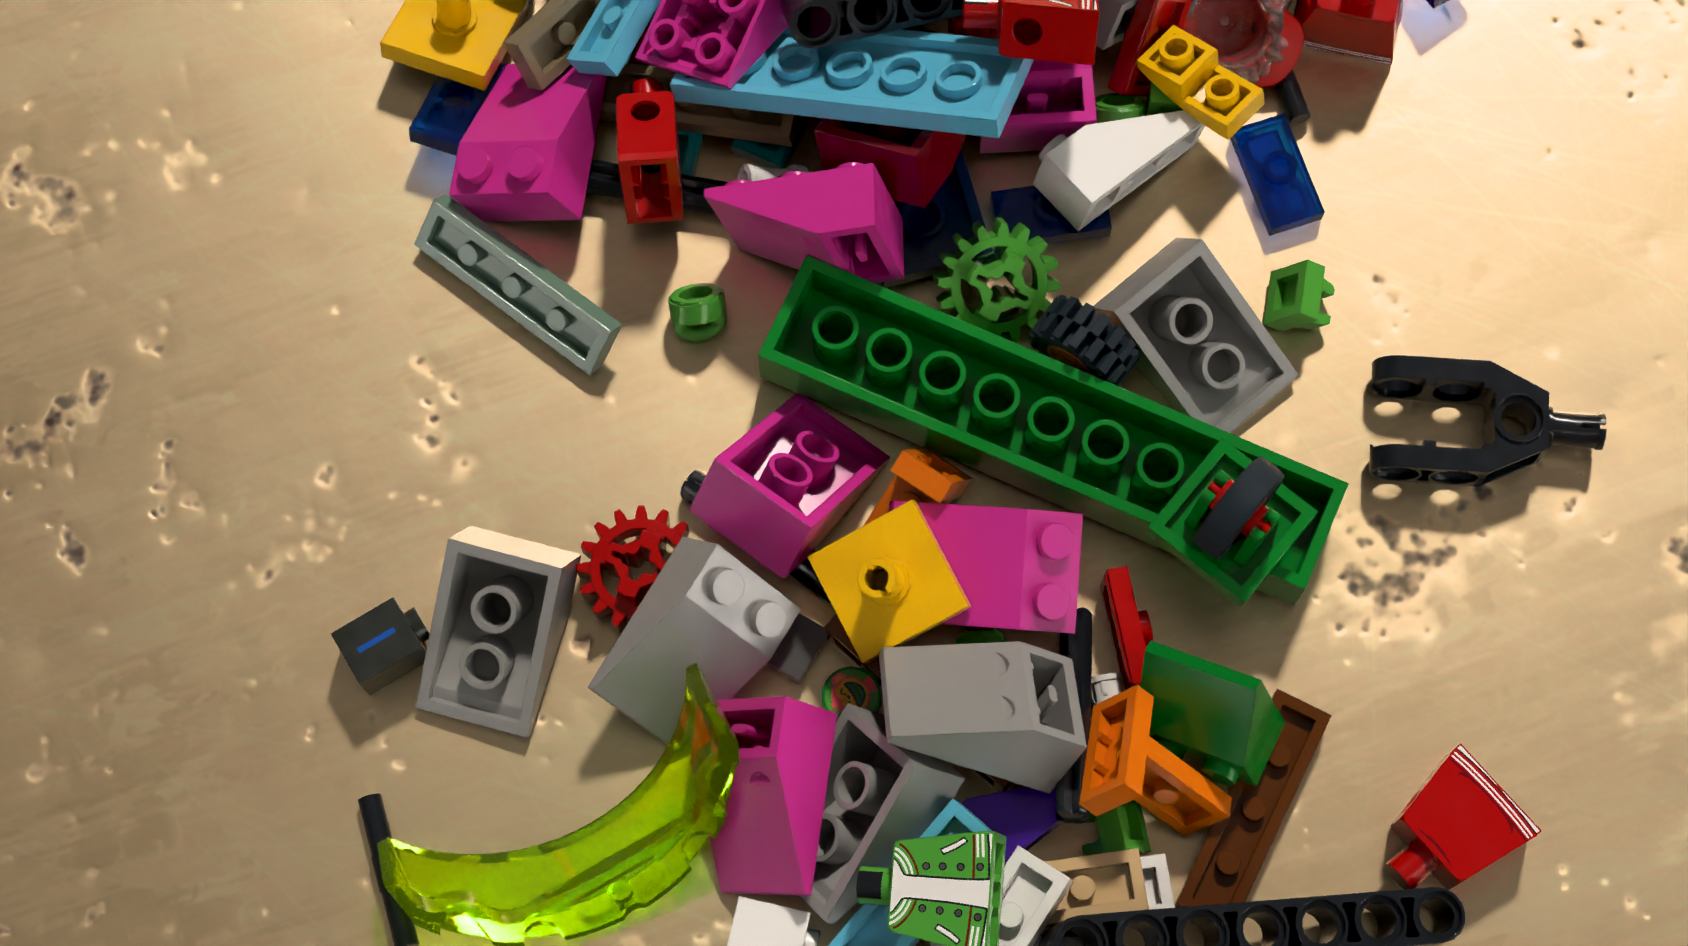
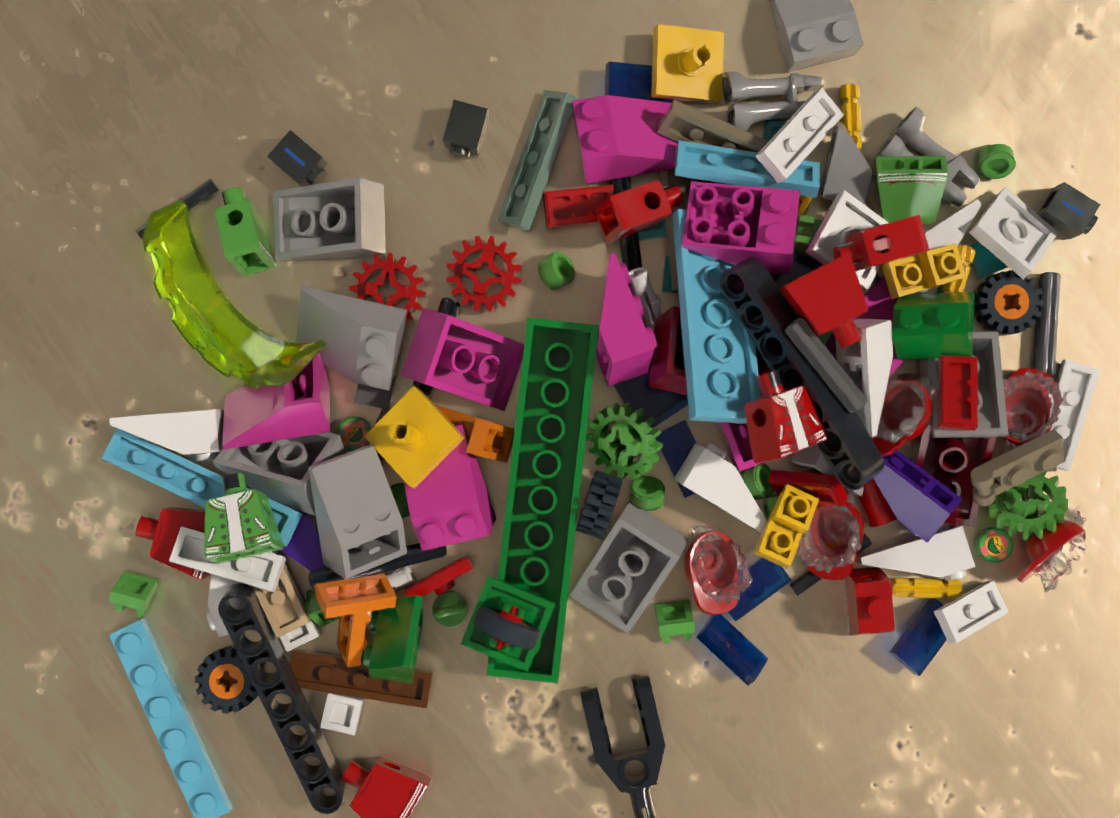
camera: 75 degrees right, 15 degrees up
none -> bright green torso [214,187,276,277]
none -> white plate [320,692,364,736]
none -> bright green tile [432,591,468,627]
none -> pearl dark grey brick [443,100,490,158]
none -> red gear [446,236,522,312]
none -> red plate [542,185,614,228]
none -> bright green tile [630,476,665,511]
none -> clear hair [684,525,753,615]
none -> clear blue plate [696,614,768,686]

